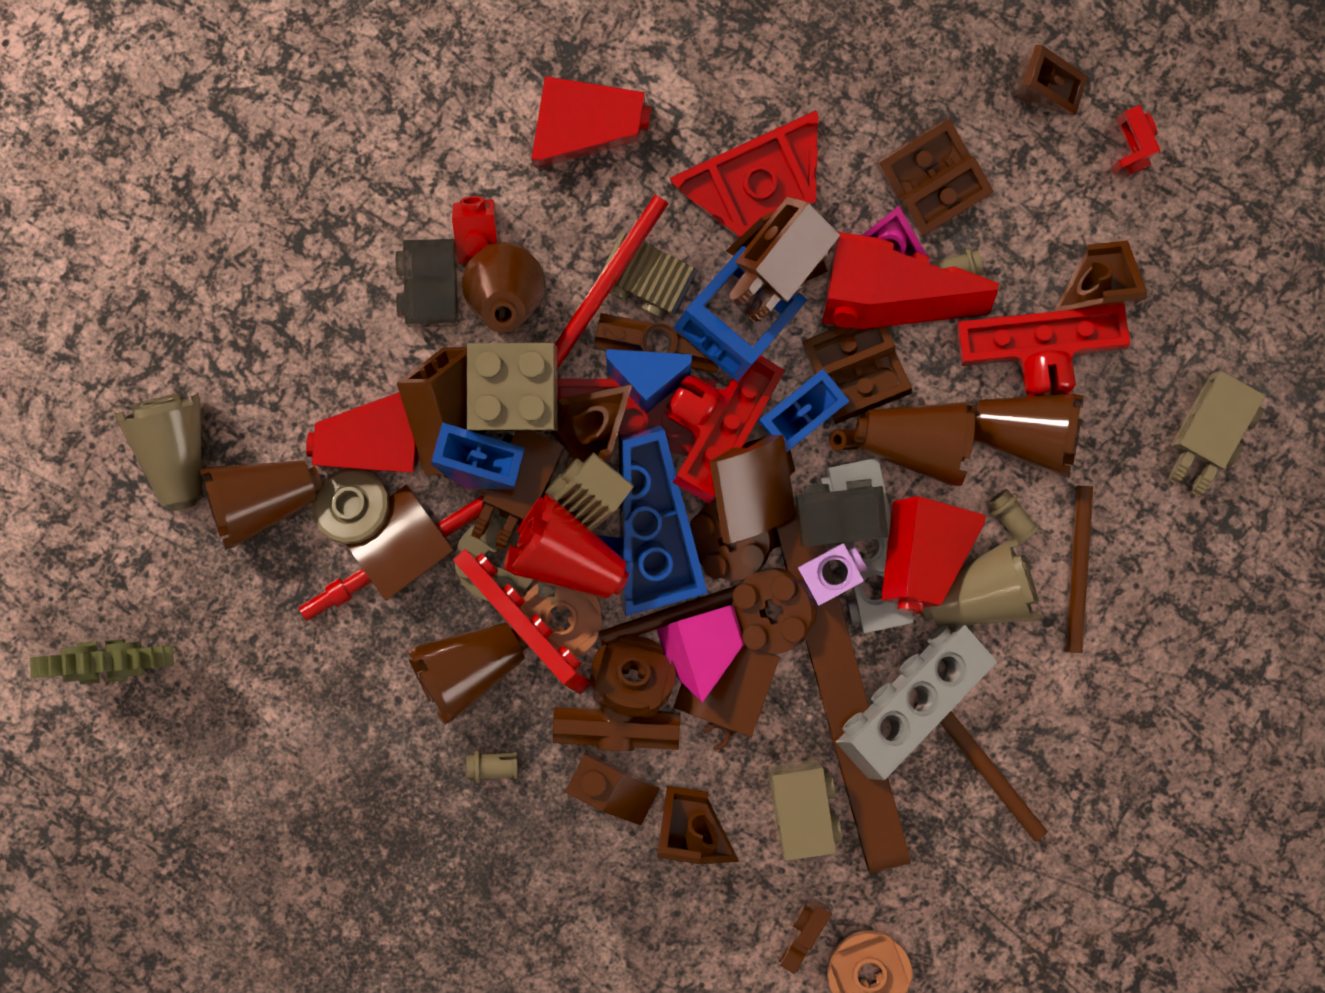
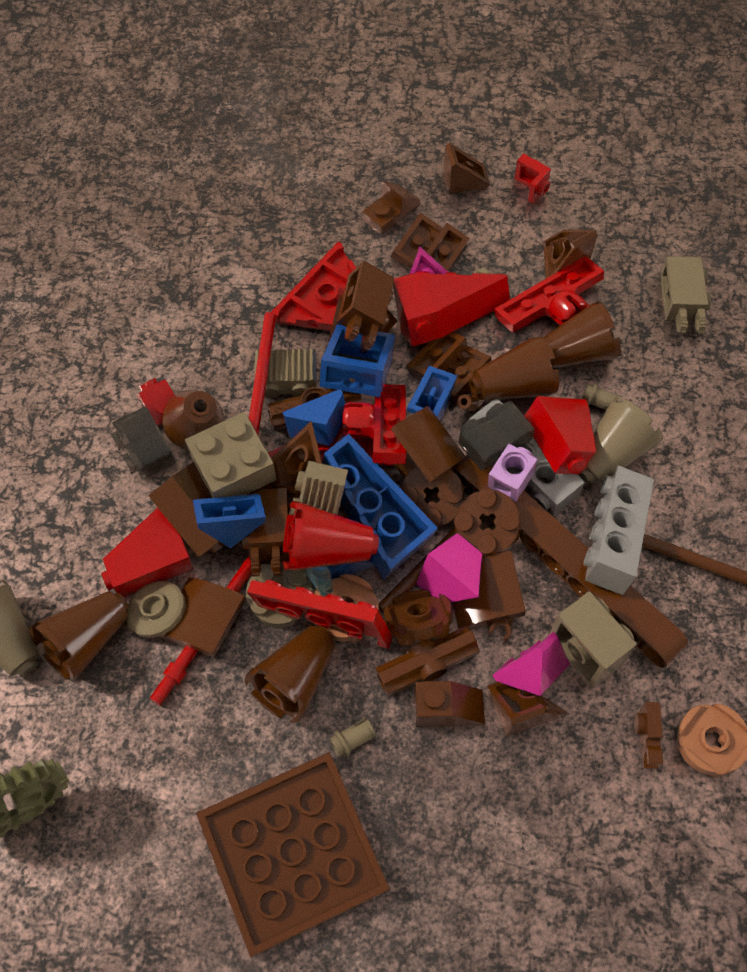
camera: 30 degrees left, 25 degrees down
red slope [531,76,652,167] -> none
reddish brown bar [1066,486,1094,653] -> none
none -> reddish brown plate [196,752,390,958]
none -> reddish brown slope [362,181,420,234]
none -> dark pink slope [492,632,570,696]

